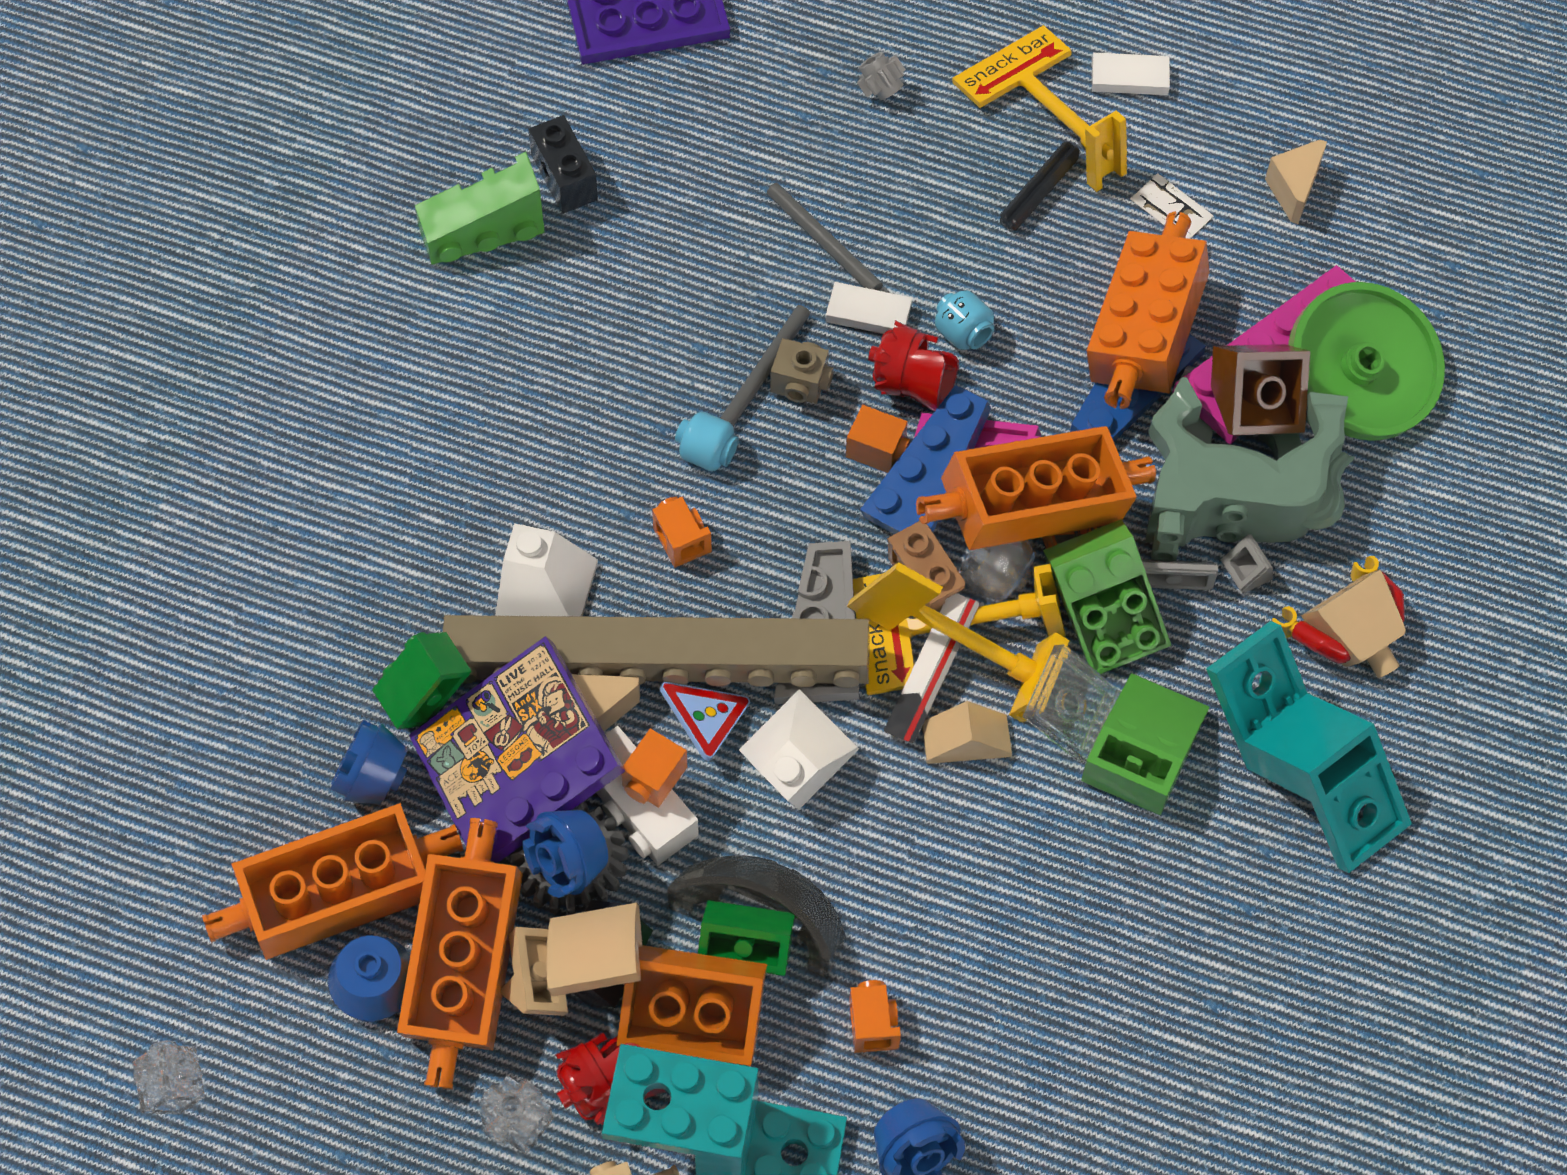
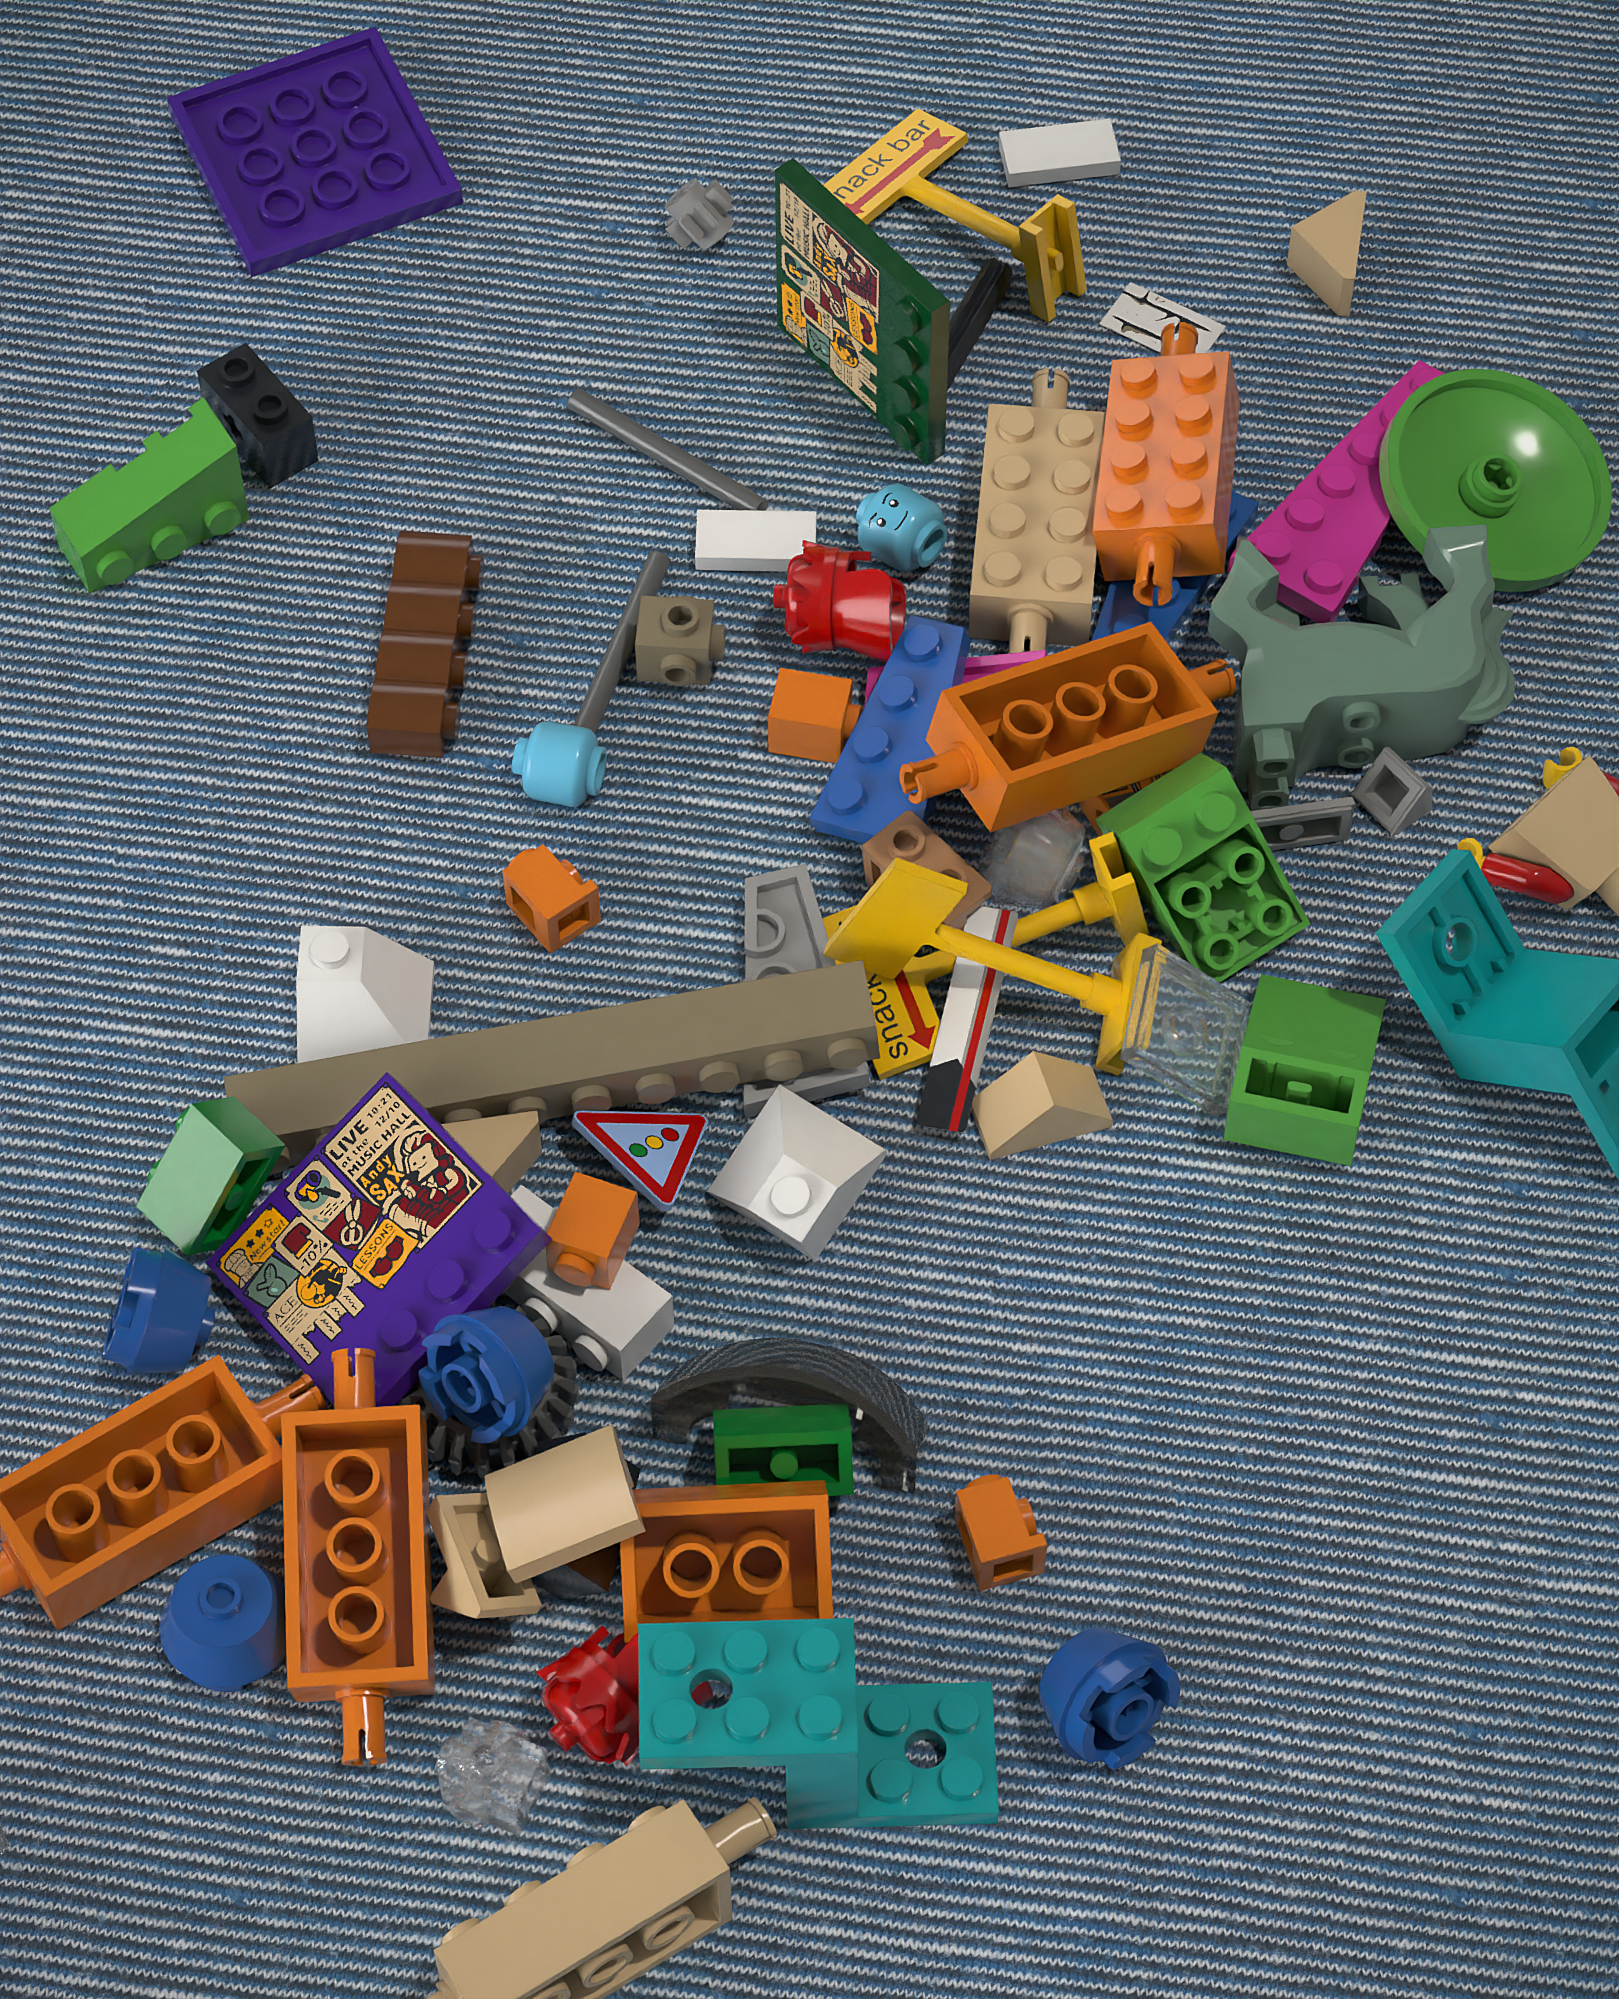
camera: 10 degrees left, 5 degrees down
reddish brown slope [1211,344,1310,435] -> none
none -> reddish brown brick [367,530,484,758]
none -> plate [775,158,950,465]
none -> tan brick [968,368,1106,654]

